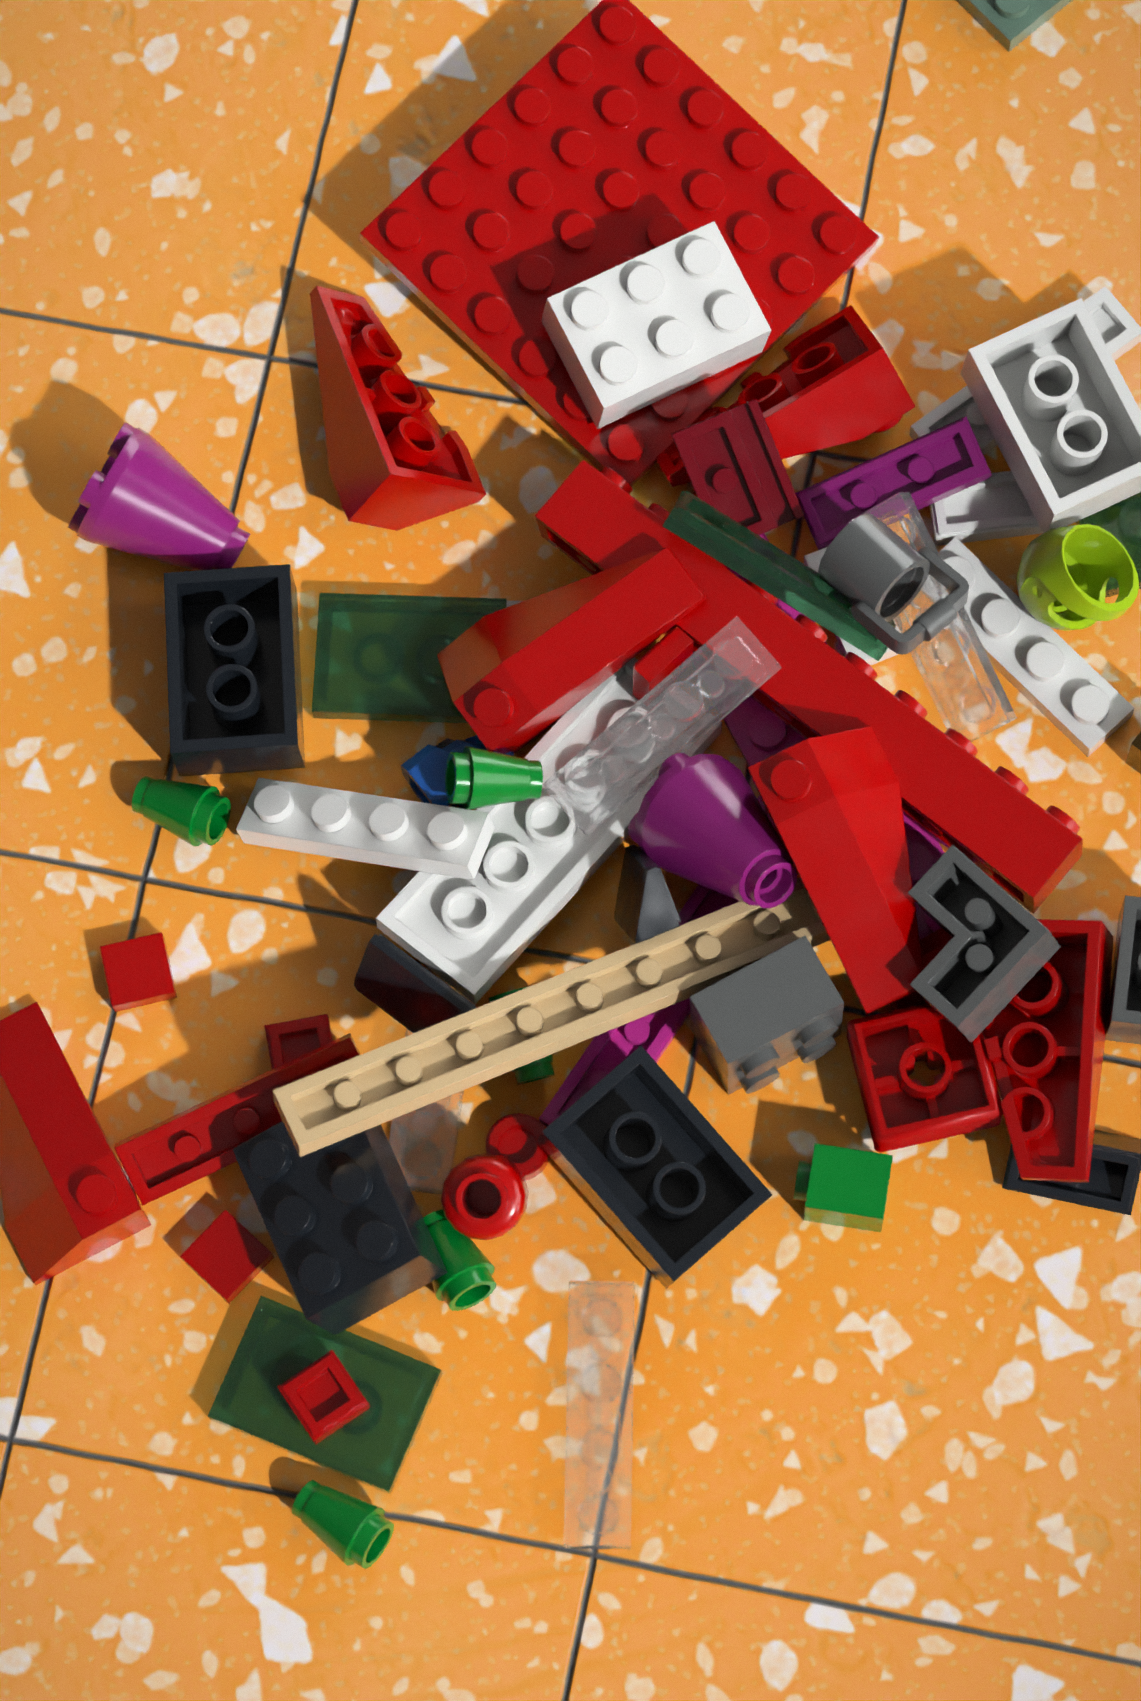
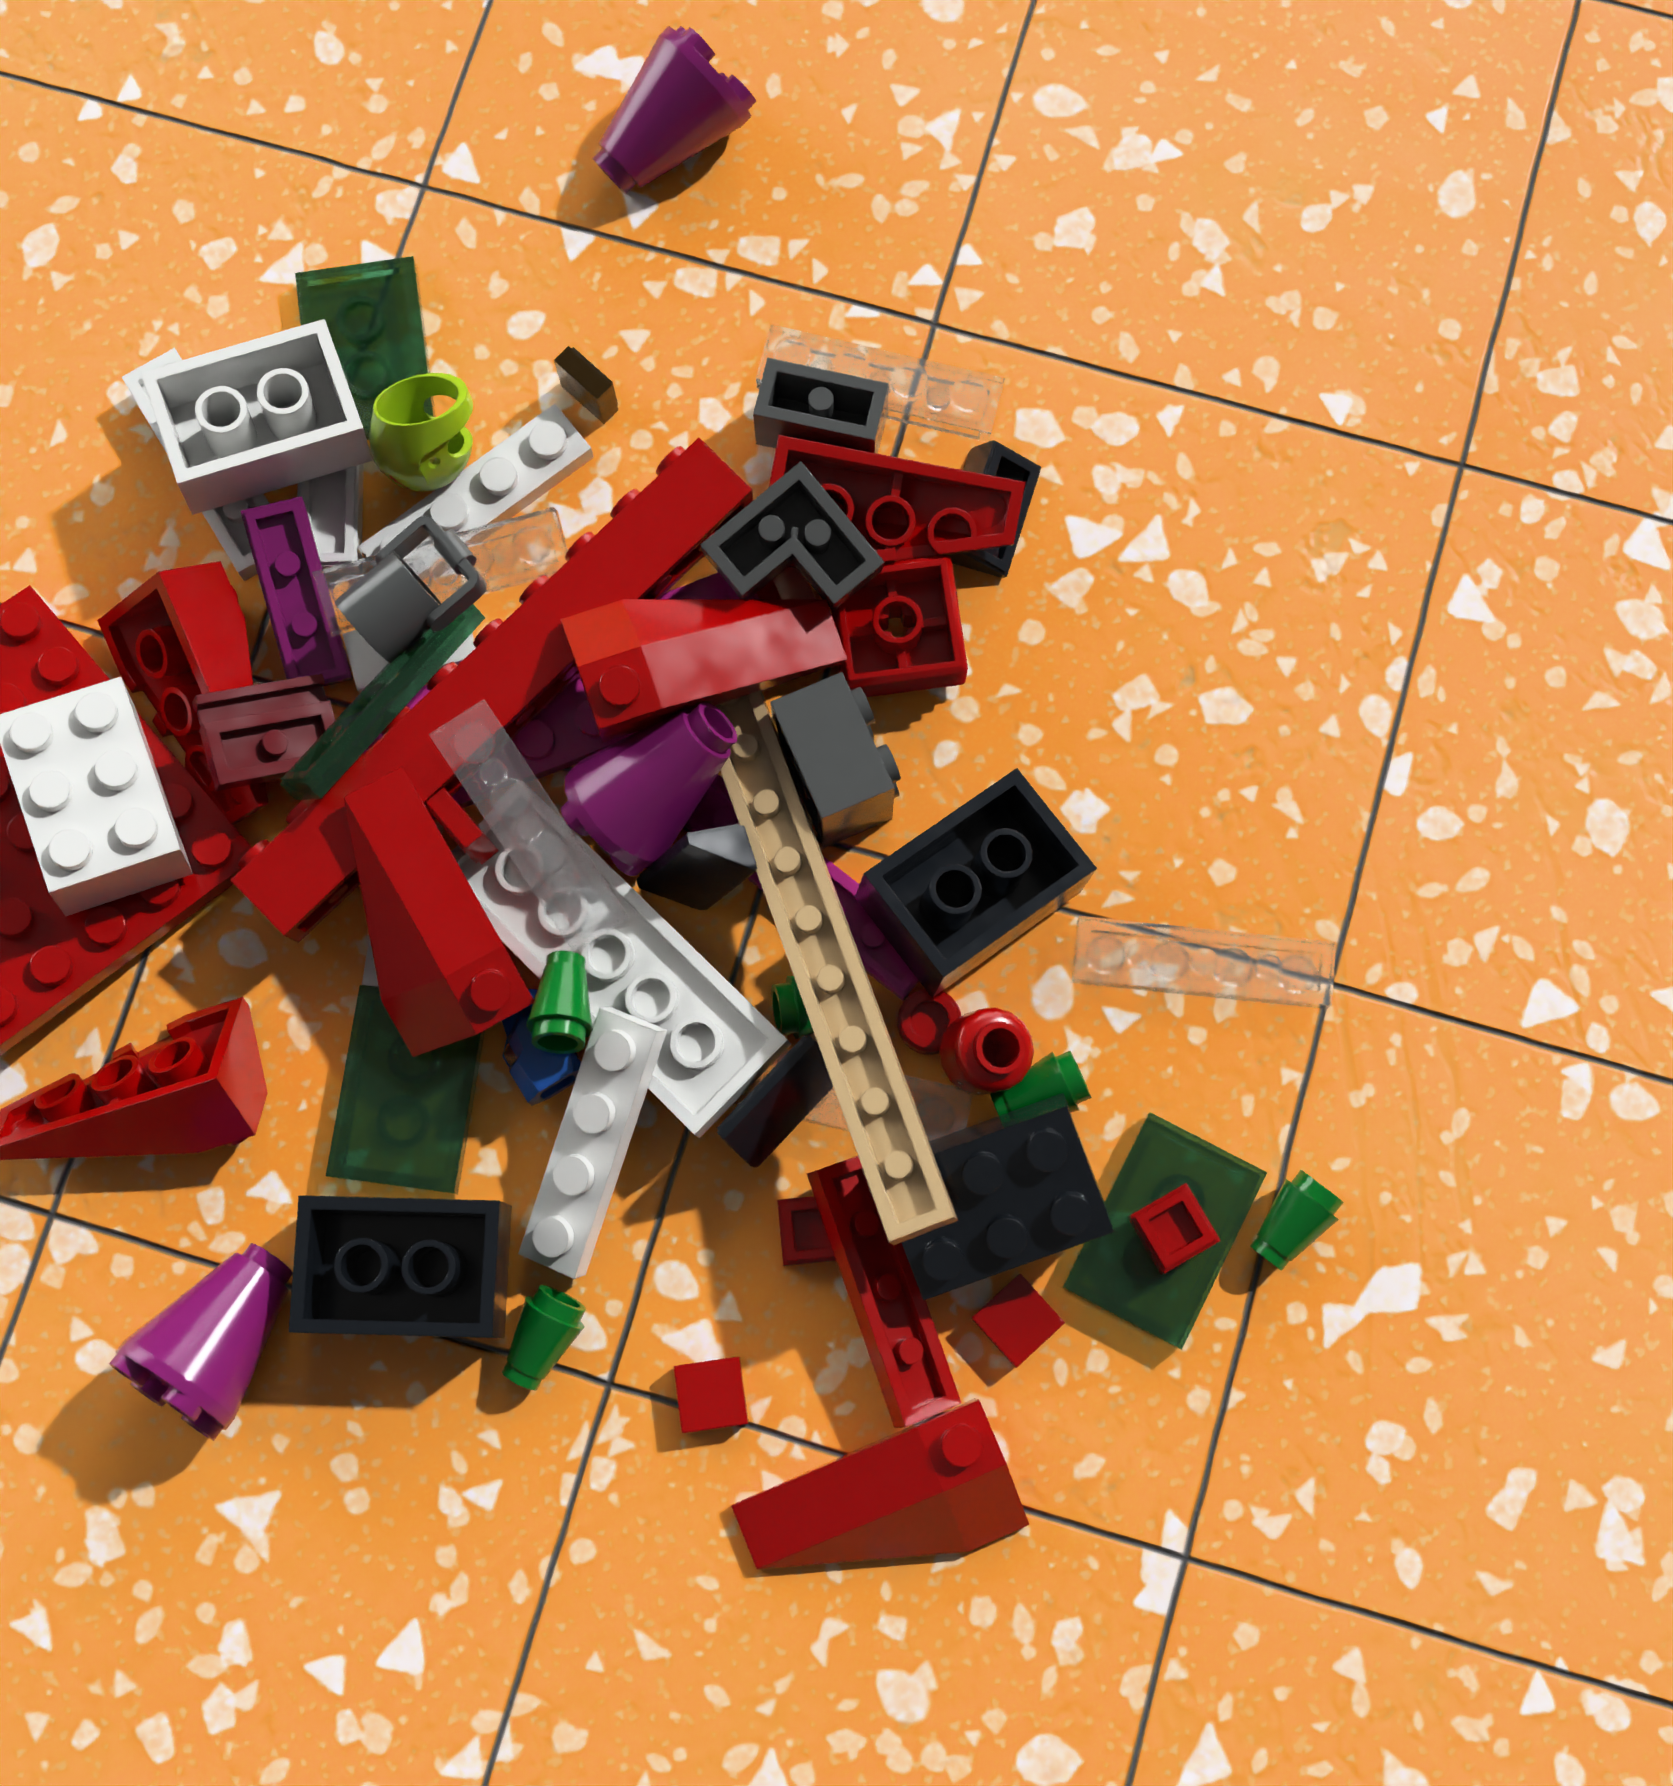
camera: 90 degrees left, 5 degrees up
green brick [793,1143,893,1233] -> none

